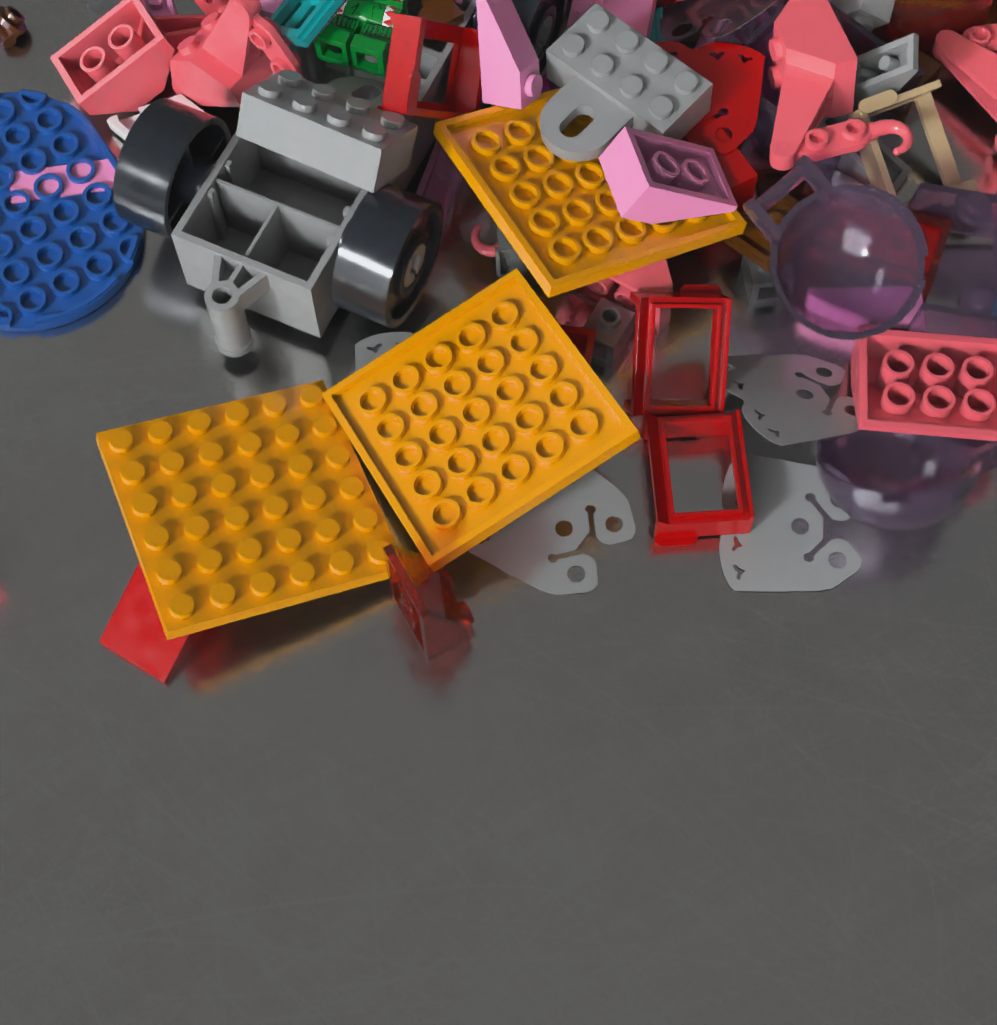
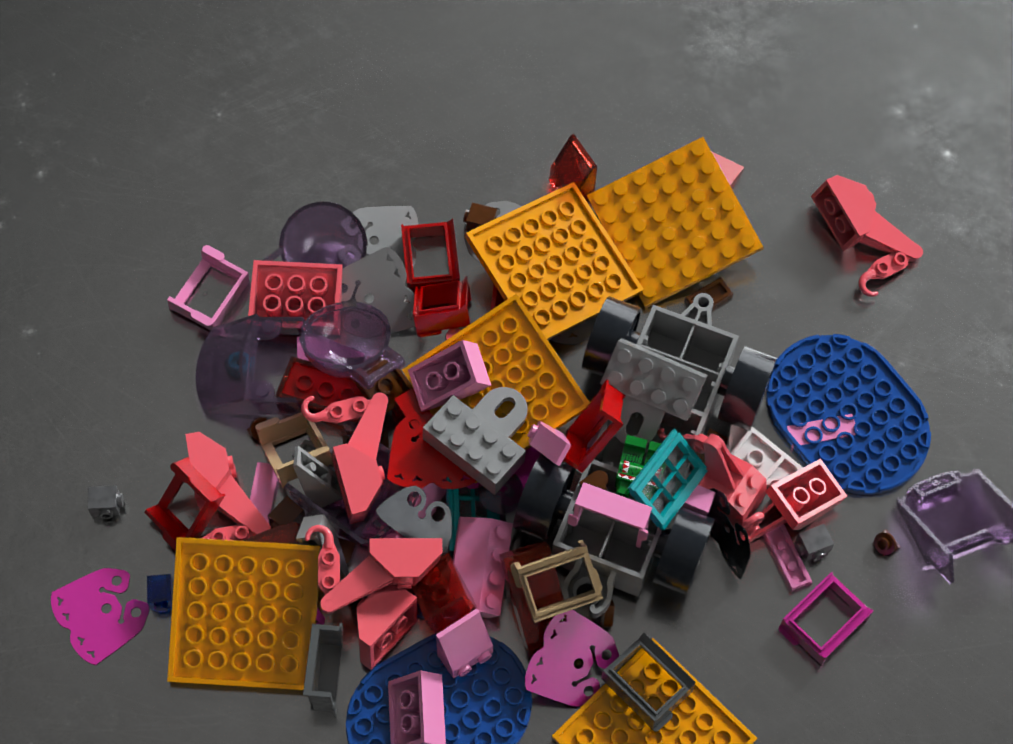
camera: 175 degrees right, 0 degrees up
none -> bright pink tile [250,462,278,524]
none -> reddish brown brick [463,202,497,232]
none -> reddish brown tile [684,277,733,309]

